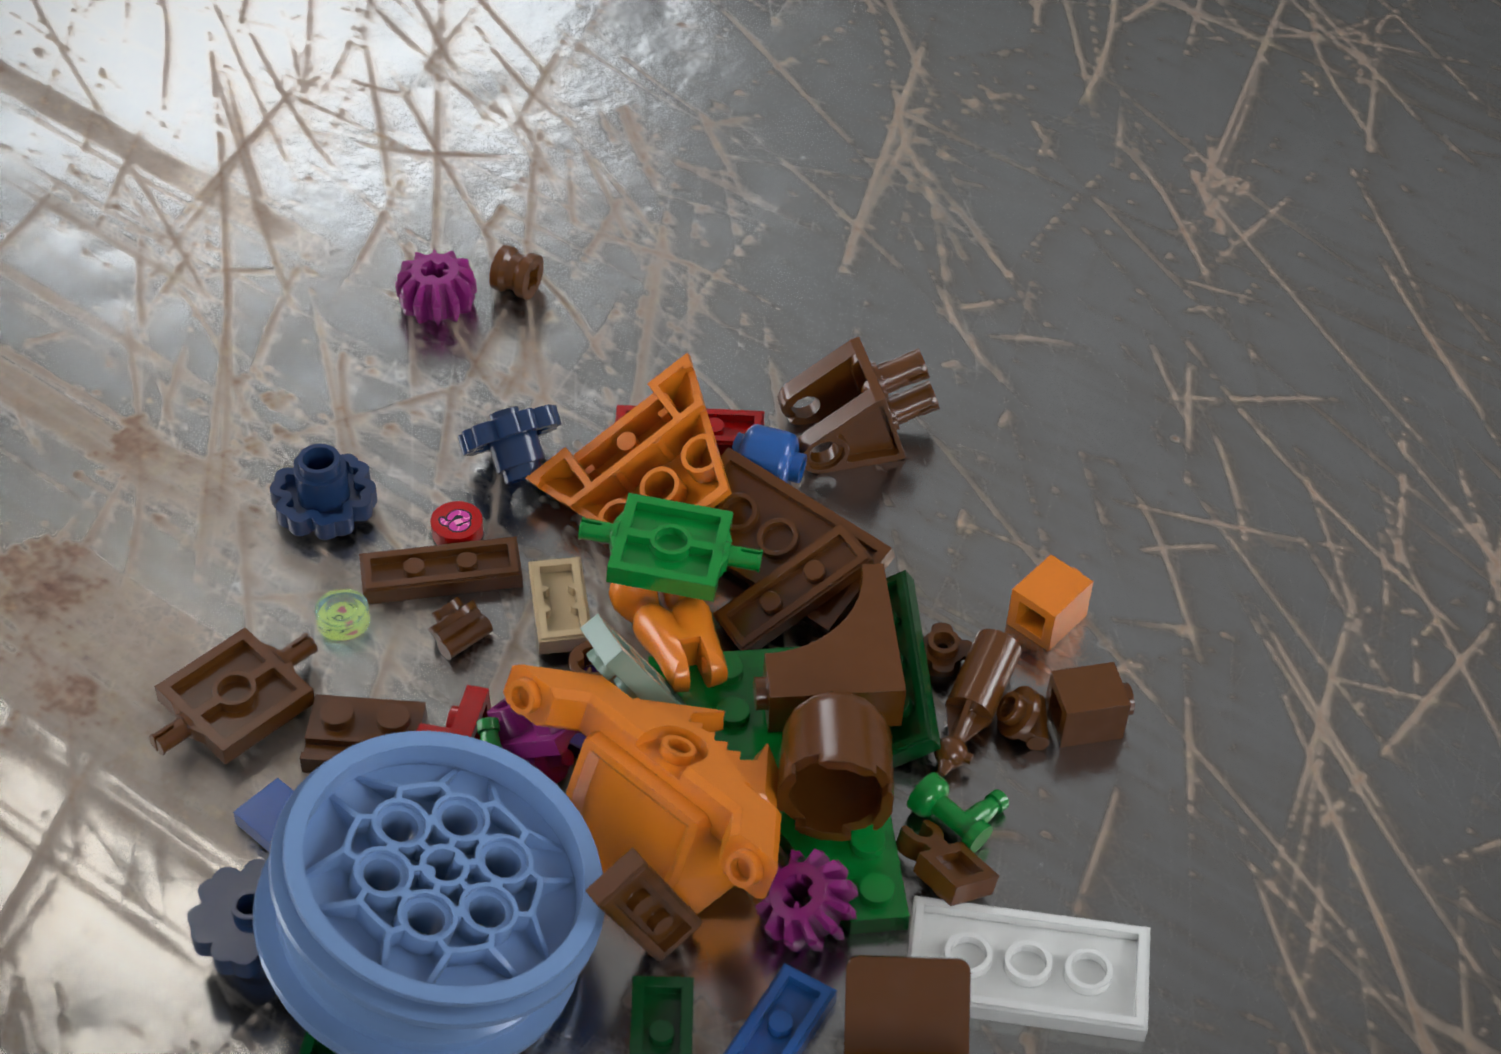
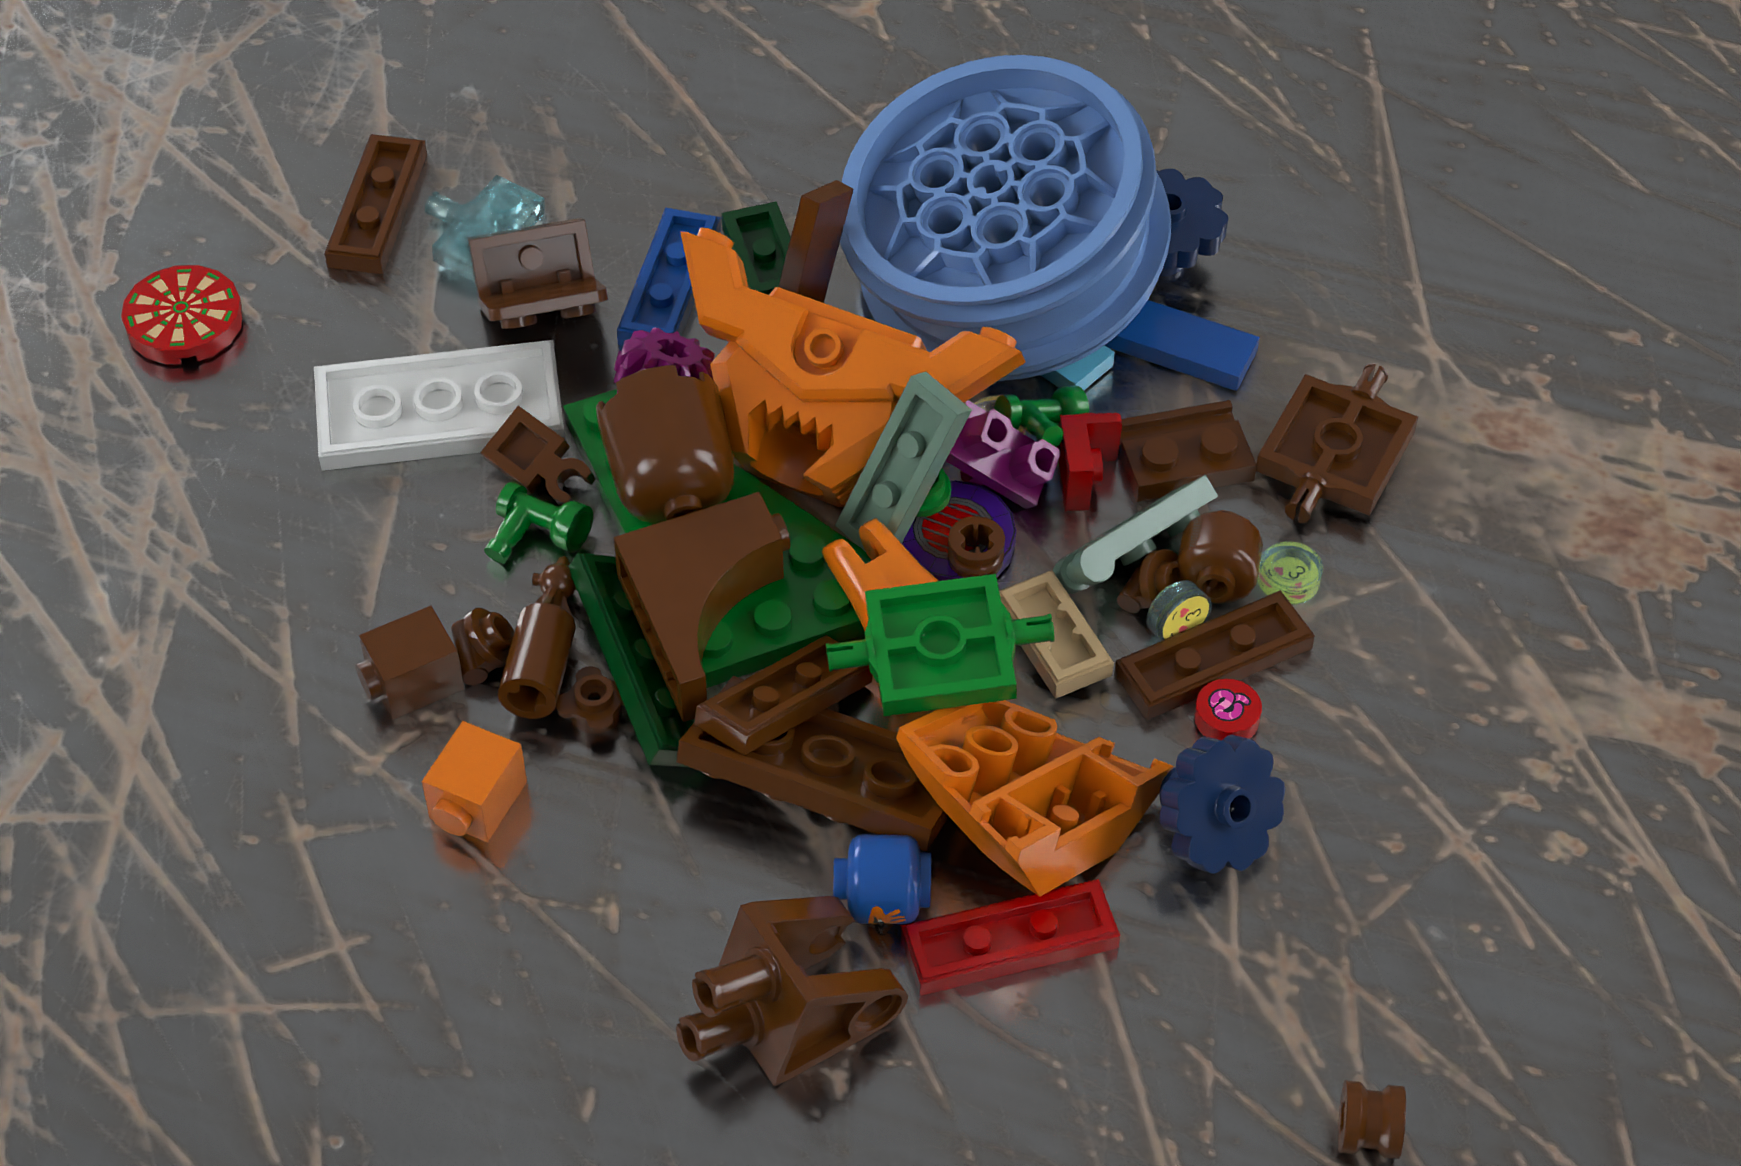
camera: 165 degrees right, 5 degrees up
dark blue plant [270,443,378,540] -> none
magenta gear [395,248,477,326] -> none
none -> sand green plate [1053,475,1218,594]
none -> tile [1147,580,1212,641]
none -> reddish brown head [1177,510,1263,604]

